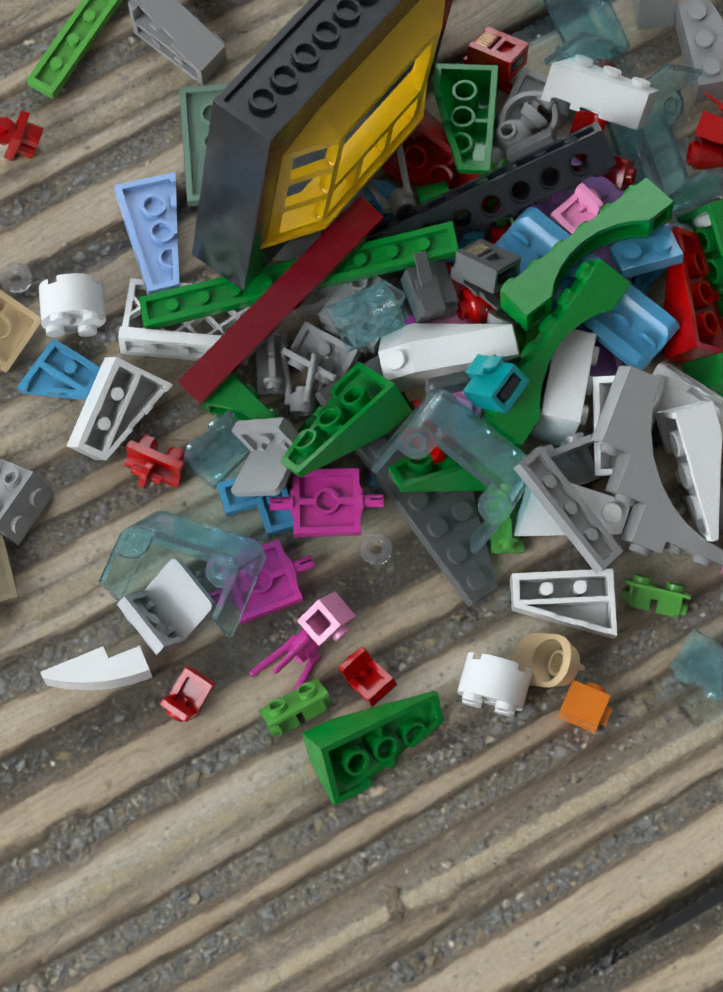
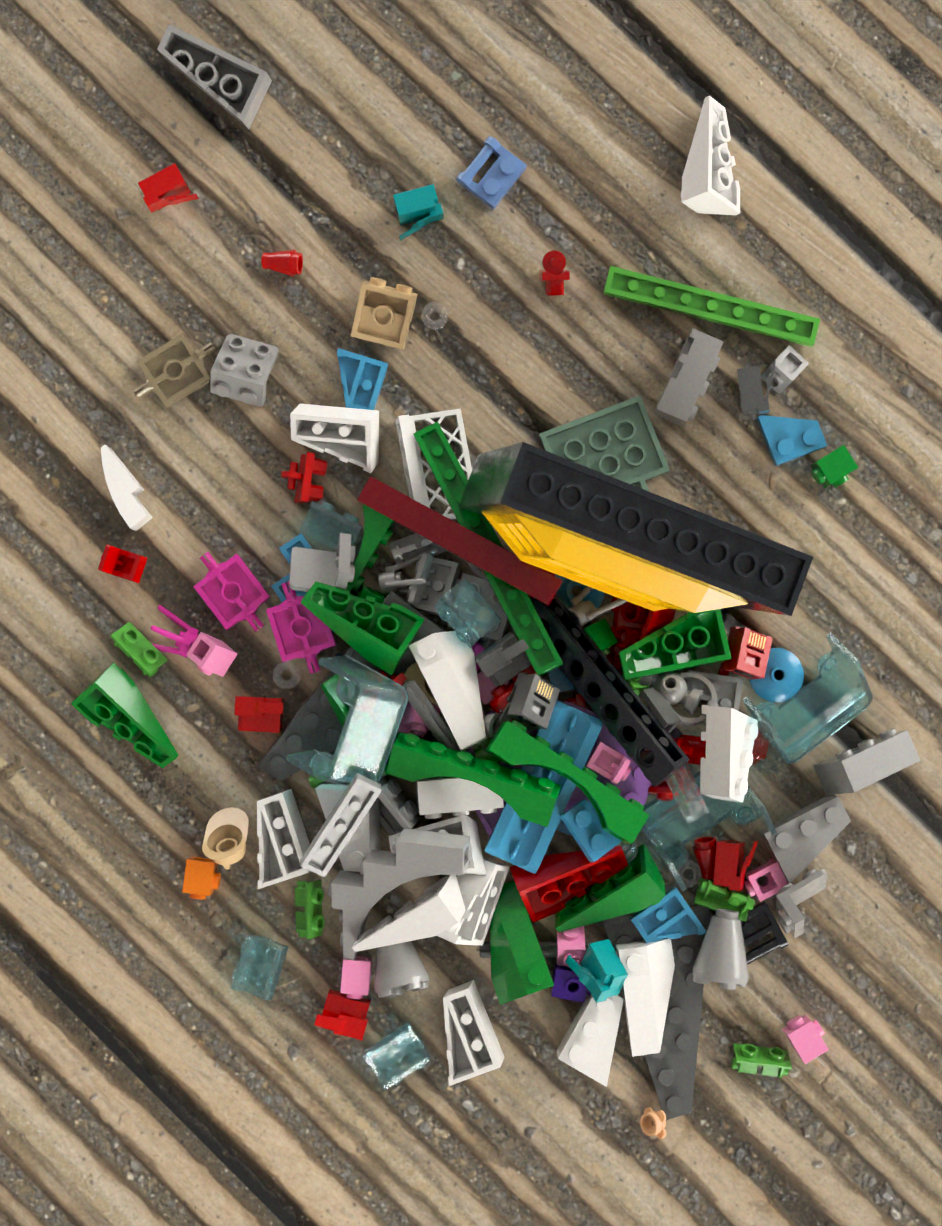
camera: 70 degrees right, 15 degrees up
white brick [39,273,106,337] -> none
clear light blue windscreen [98,511,266,638] -> none
light blue wing [114,172,180,295] -> none
light grey bracket [117,558,216,655] -> none
red bracket [339,646,397,707] -> none
white brick [457,652,533,717] -> none
teal piece [463,354,530,414] -> none
none -> red piece [234,696,284,733]
none -> clear plate [666,764,710,824]
none -> dark azure dish [749,648,804,702]

